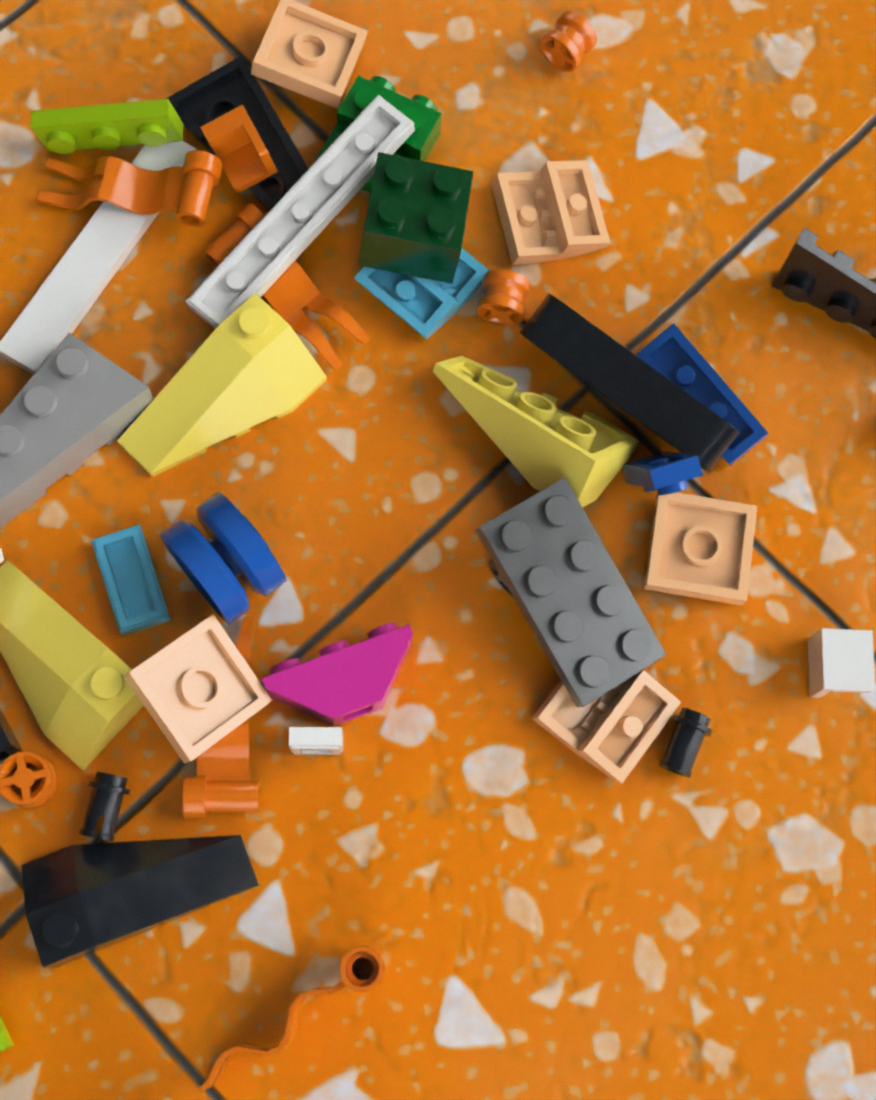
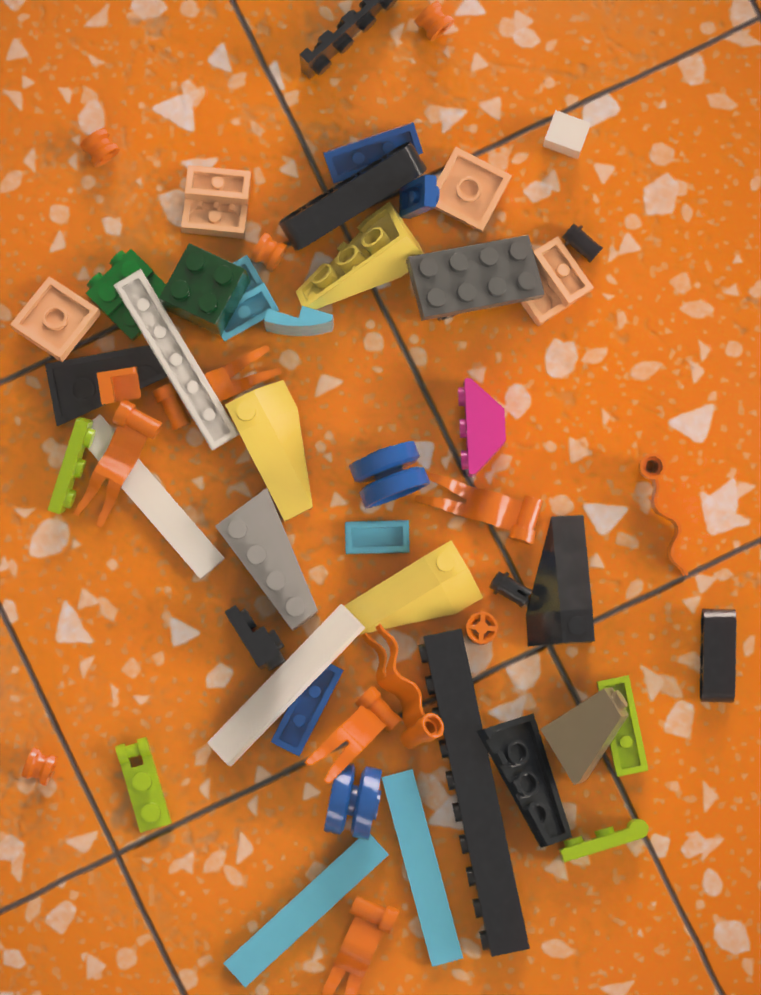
camera: 65 degrees left, 10 degrees up
light nougat plate [123,614,273,764] -> none
white tile [288,727,343,755] -> none
none -> medium azure slope [264,306,334,336]

